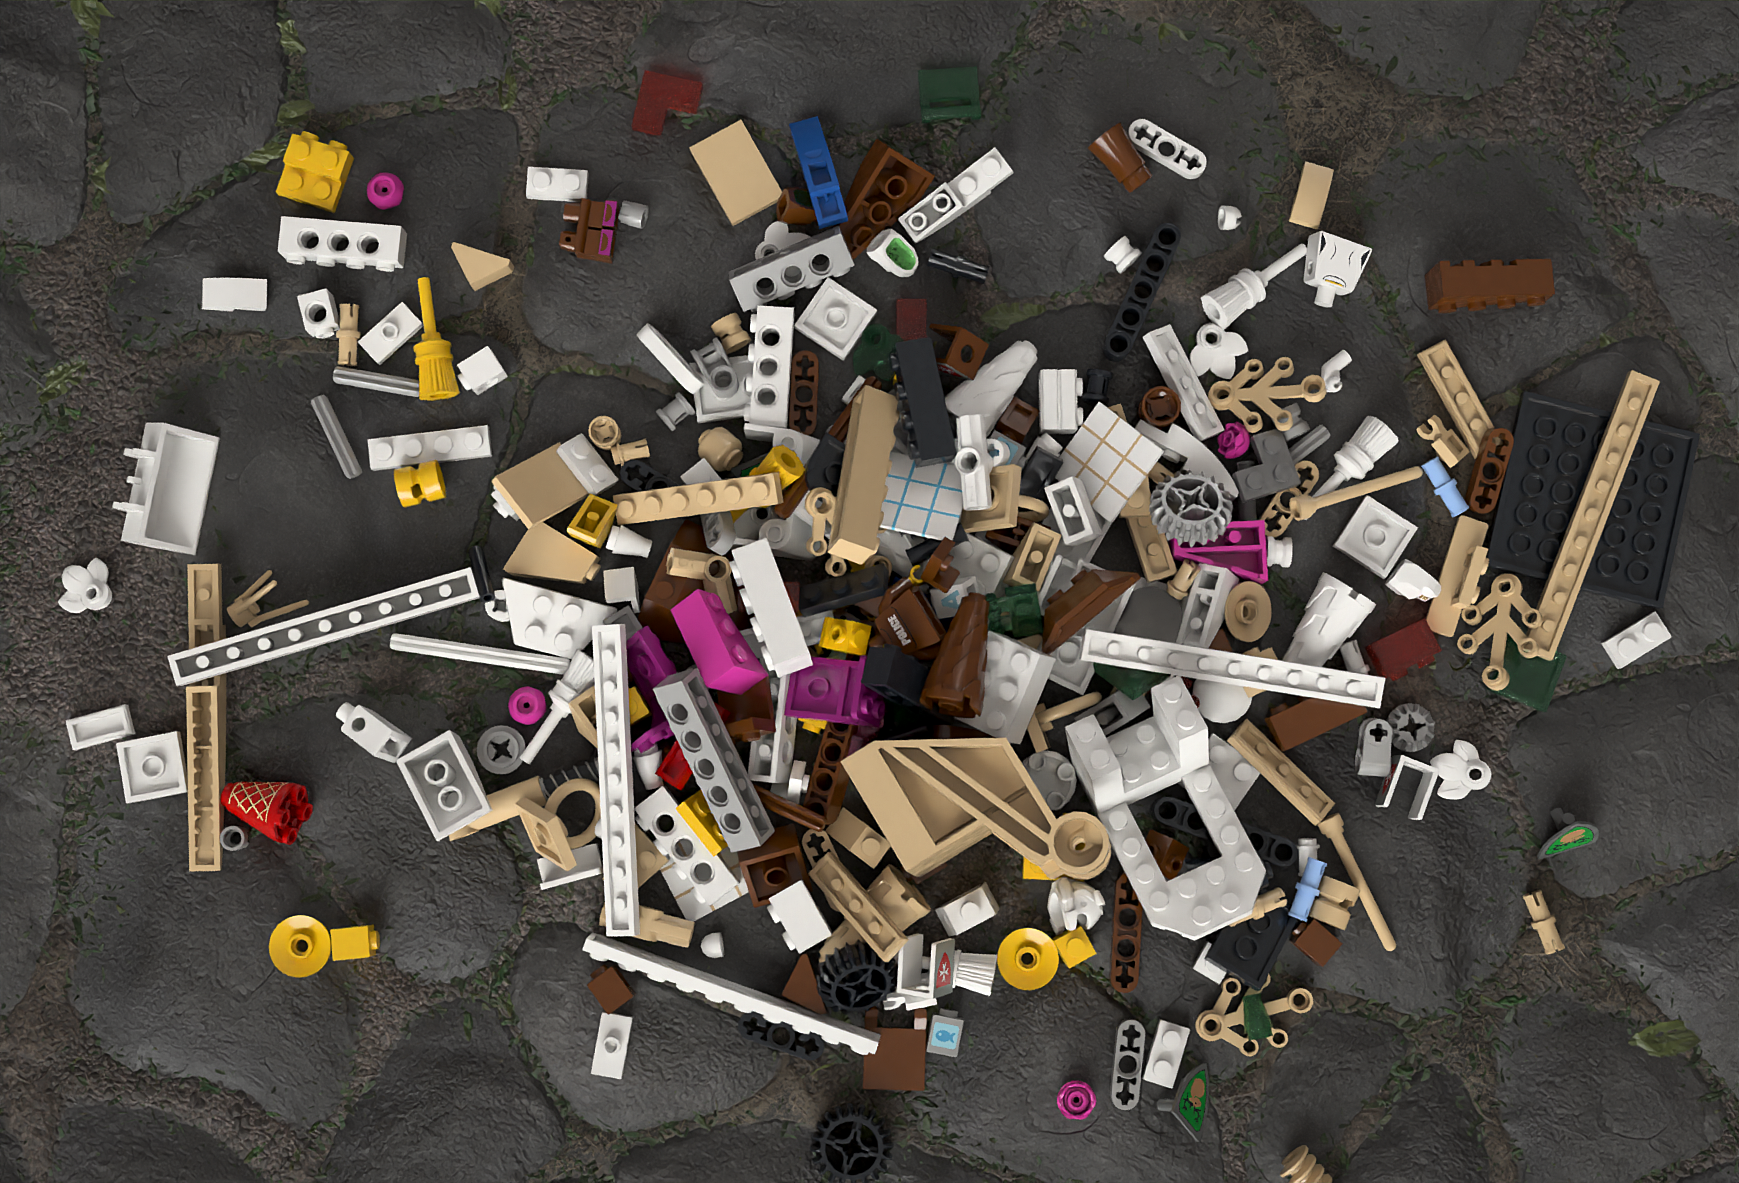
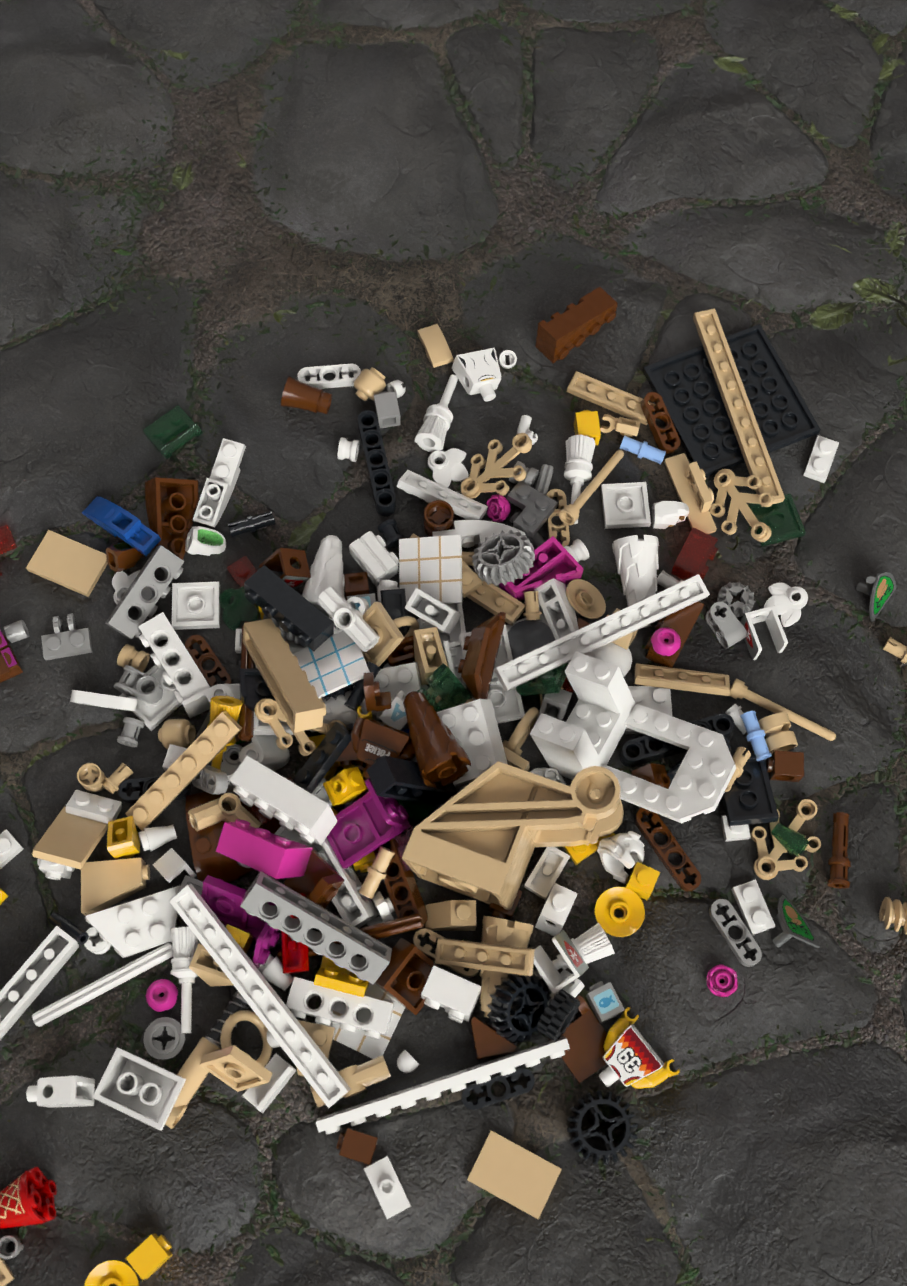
camera: 35 degrees left, 15 degrees down
none -> light grey hinge [41,613,93,660]
none -> tan head [354,367,386,401]
none -> tan pin [358,846,395,899]
none -> light grey brick [374,391,401,429]
none -> tan tile [467,1131,562,1219]
none -> white hinge [499,350,517,369]
none -> white plate [524,847,570,900]
none -> black tyre [537,989,580,1041]
none -> yellow brick [574,410,601,445]
none -> torso [599,1007,680,1089]
none -> dark pink plate [651,627,681,656]
none -> reddish brown pin [827,812,851,889]

